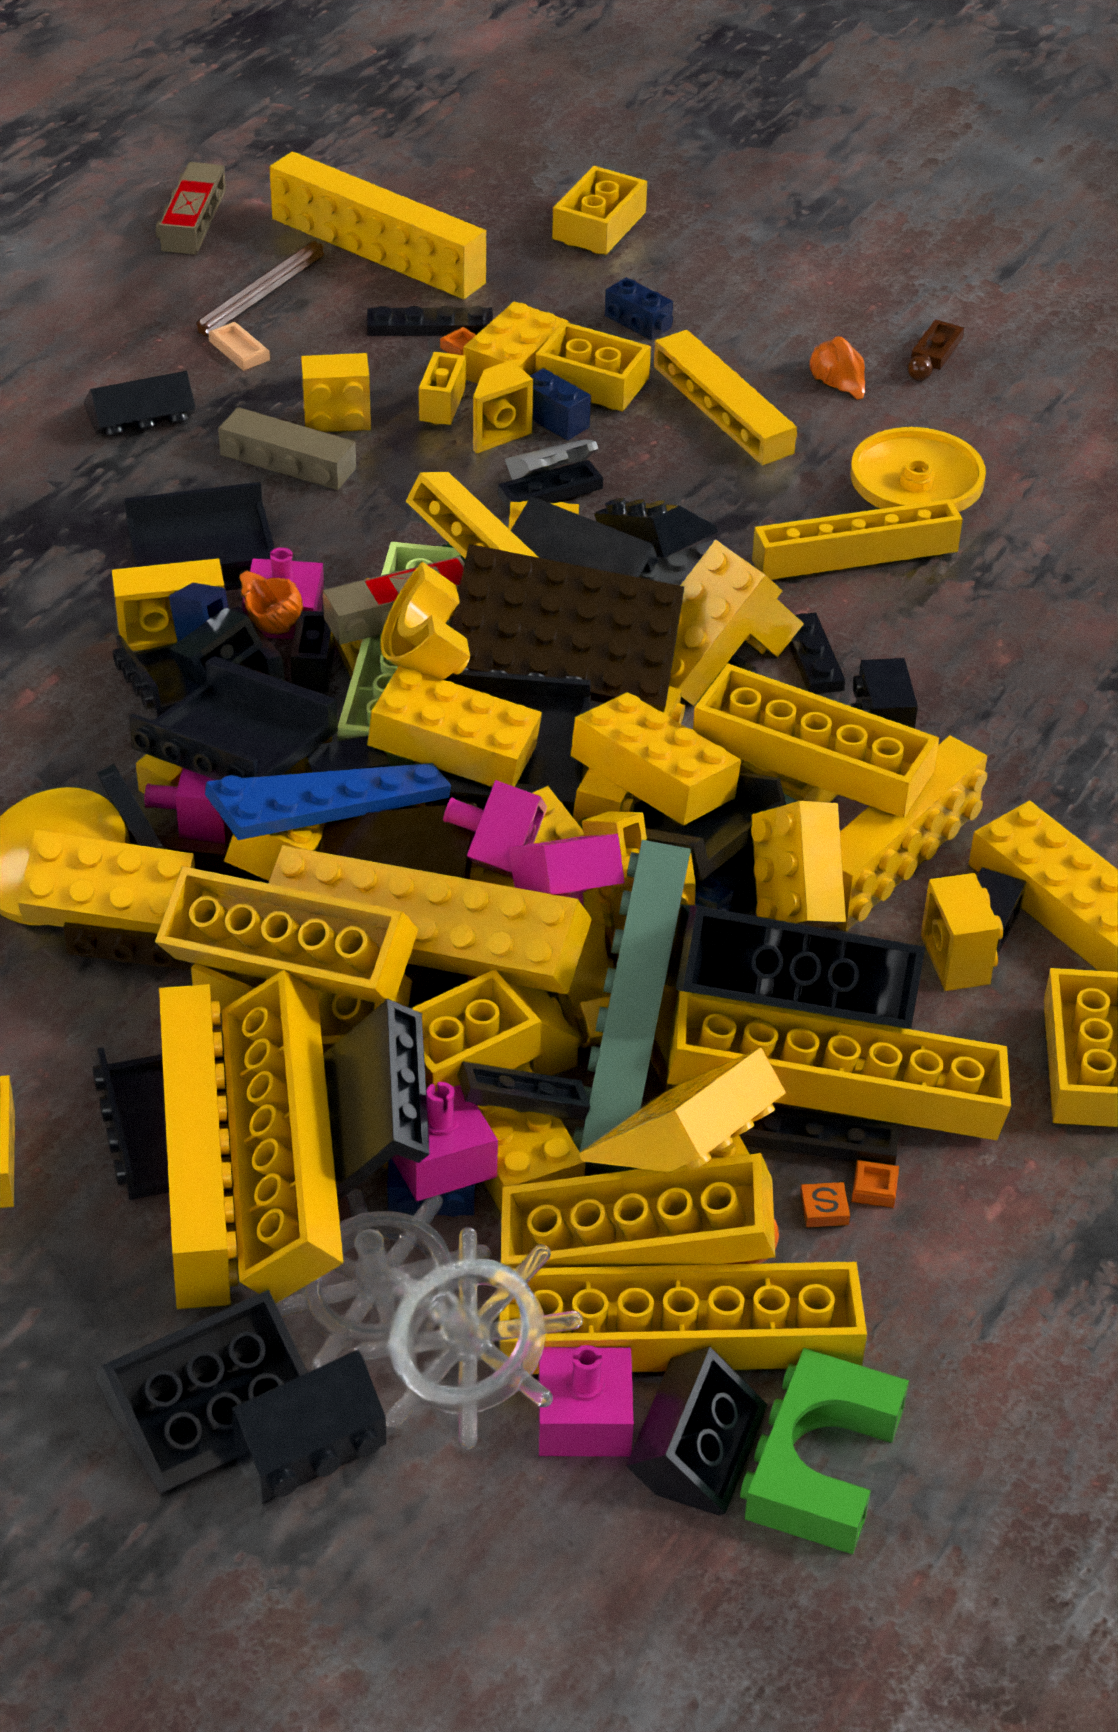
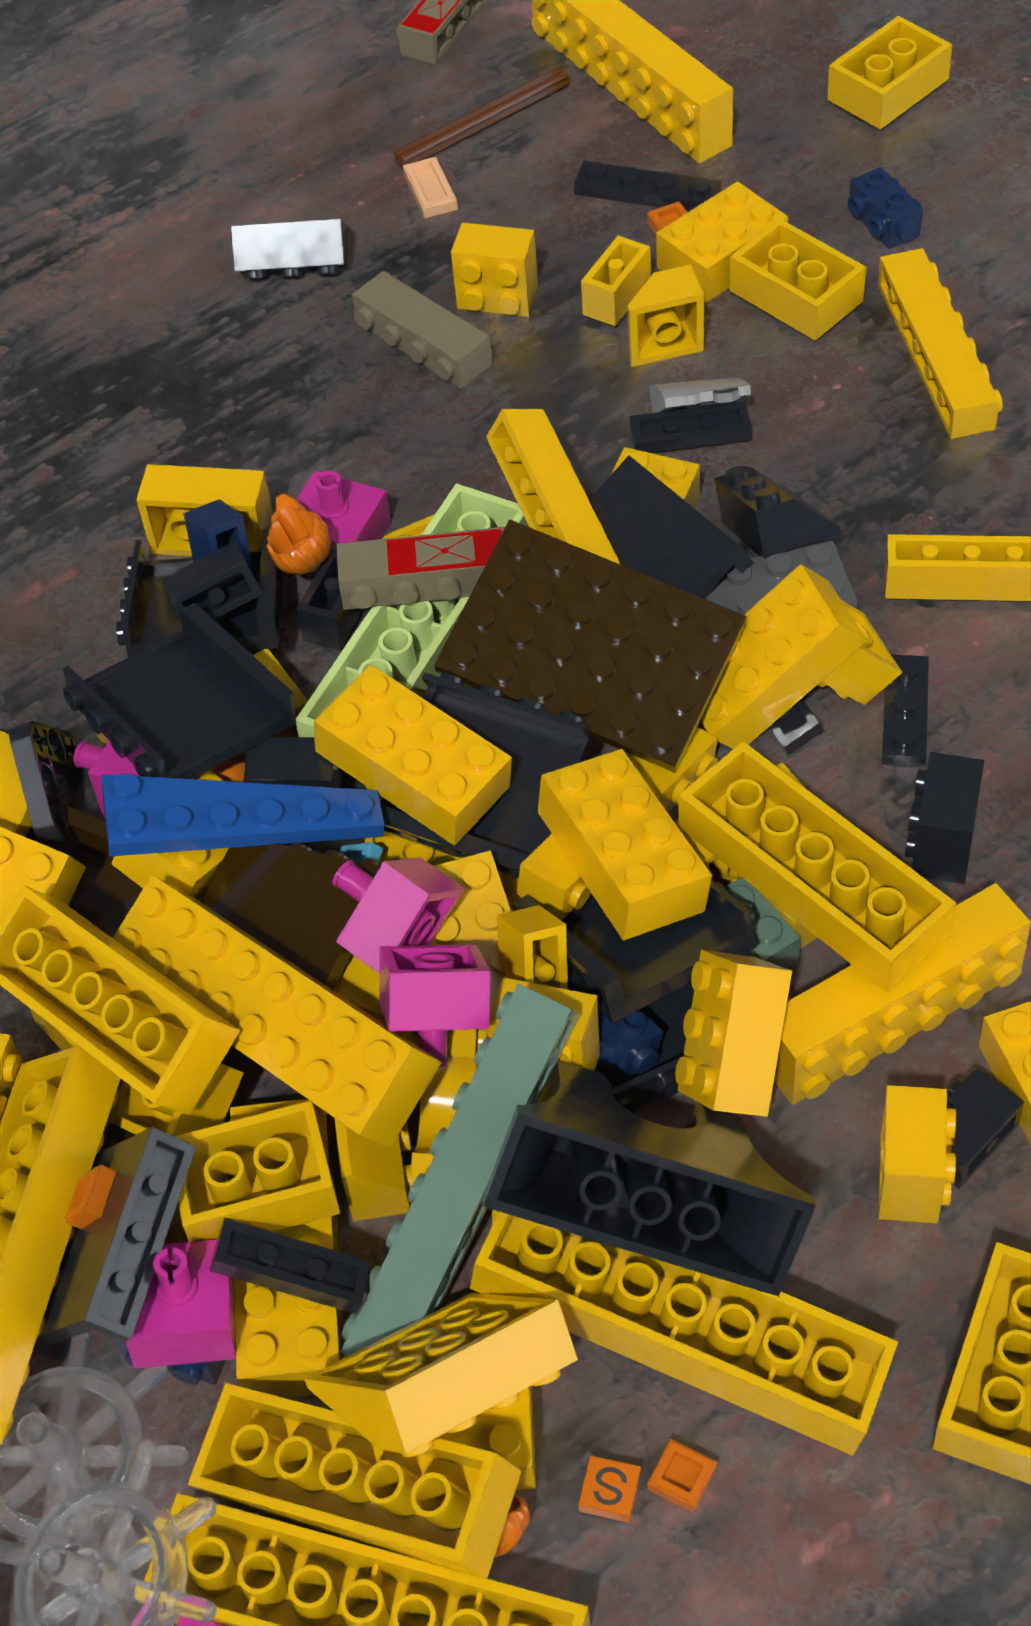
camera: 25 degrees right, 10 degrees up
black panel [125,482,276,591] -> none
yellow brick [380,562,470,680] -> none
dark blue brick [530,368,591,441] -> none
black plate [739,1107,900,1165] -> none
none -> orange tile [65,1165,116,1229]

